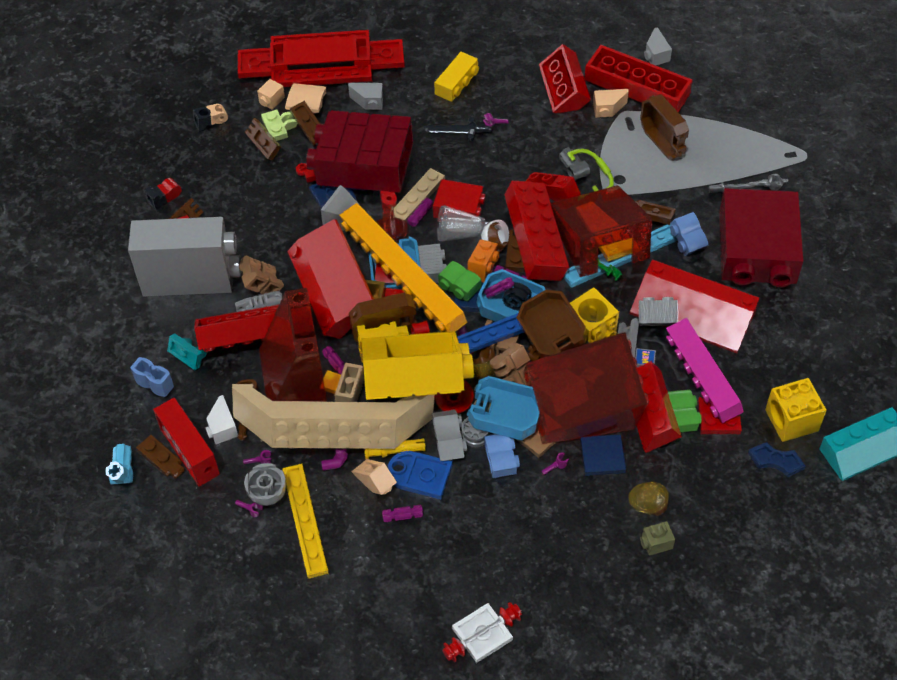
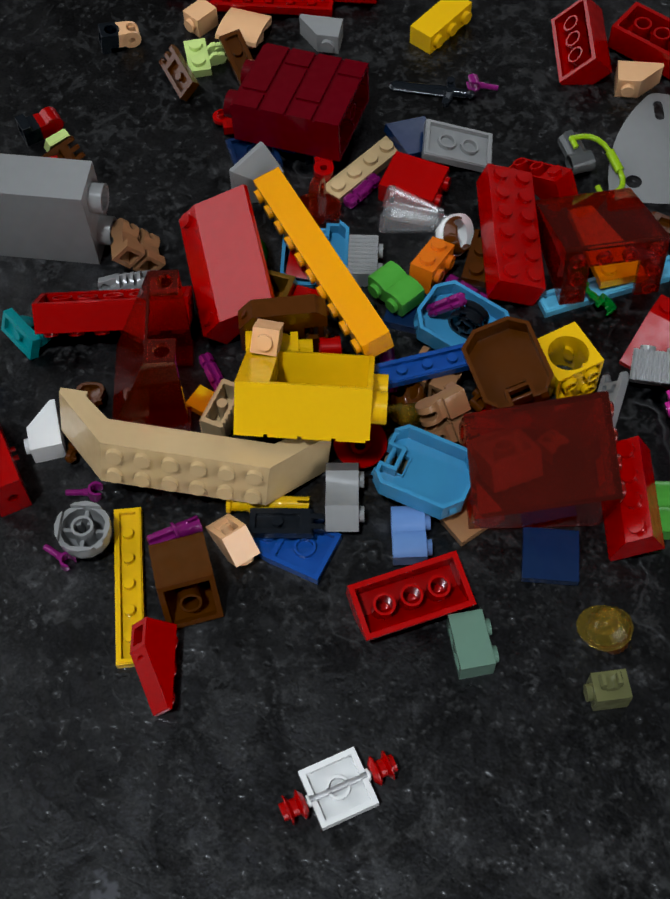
camera: 10 degrees right, 5 degrees up
magenta arm [321,448,348,471] -> none
magenta axle [382,505,423,522] -> none
light grey wheel [462,417,490,447] -> none
magenta hand [541,453,569,475] -> none
tile [634,348,656,368] -> none
none -> yellowish green tile [44,129,70,152]
none -> red slope [130,617,178,717]
none -> magenta axle [147,515,203,545]
none -> reddish brown slope [148,532,224,629]
none -> black hinge [249,508,325,538]
none -> light nougat brick [250,318,284,357]
none -> red slope [346,550,477,642]
none -> dark blue tile [384,116,426,158]
none -> light grey tile [421,118,493,172]
none -> sand green brick [446,609,499,680]

